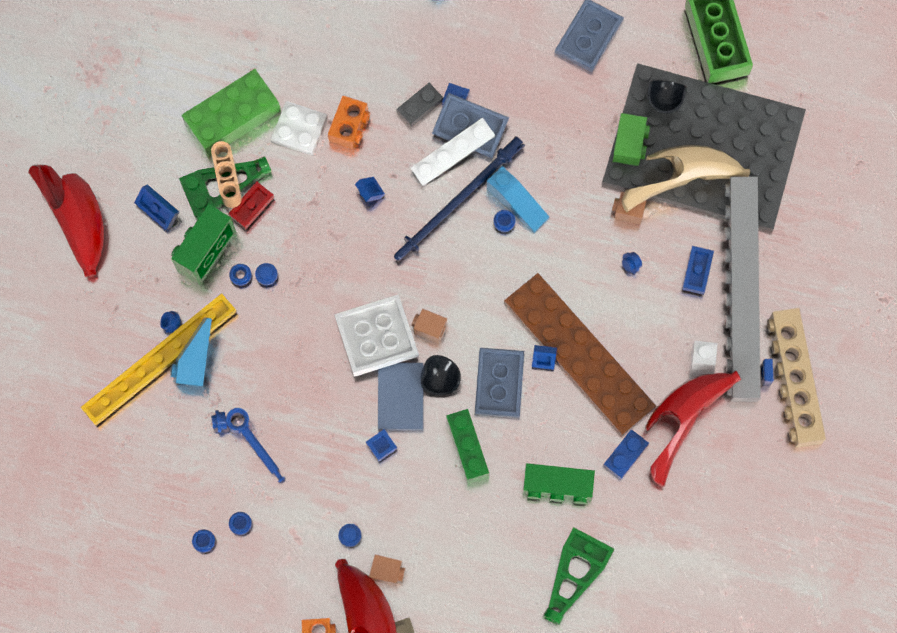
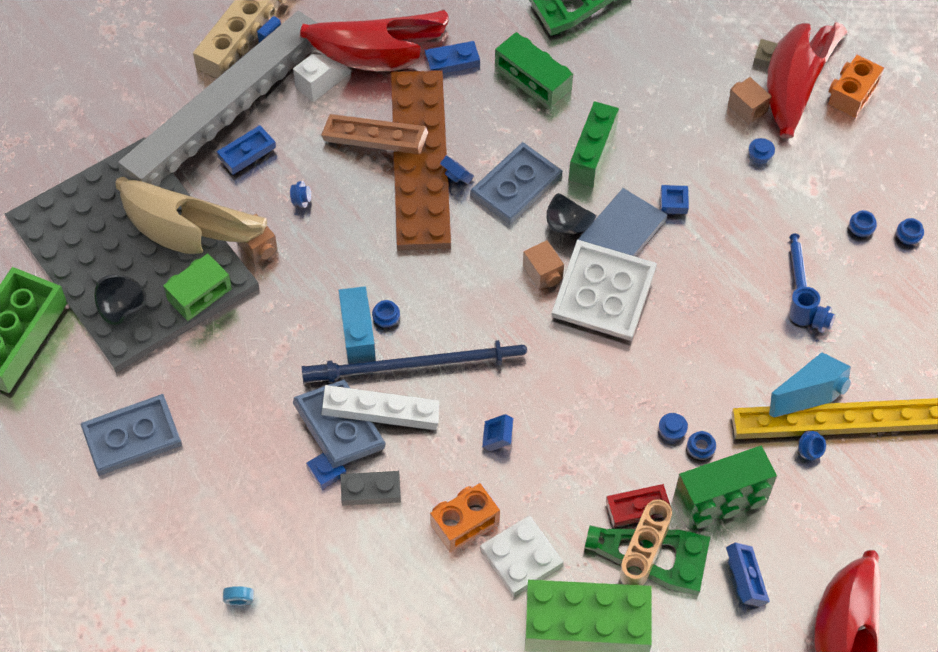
camera: 145 degrees left, 15 degrees down
none -> nougat plate [321,114,428,154]

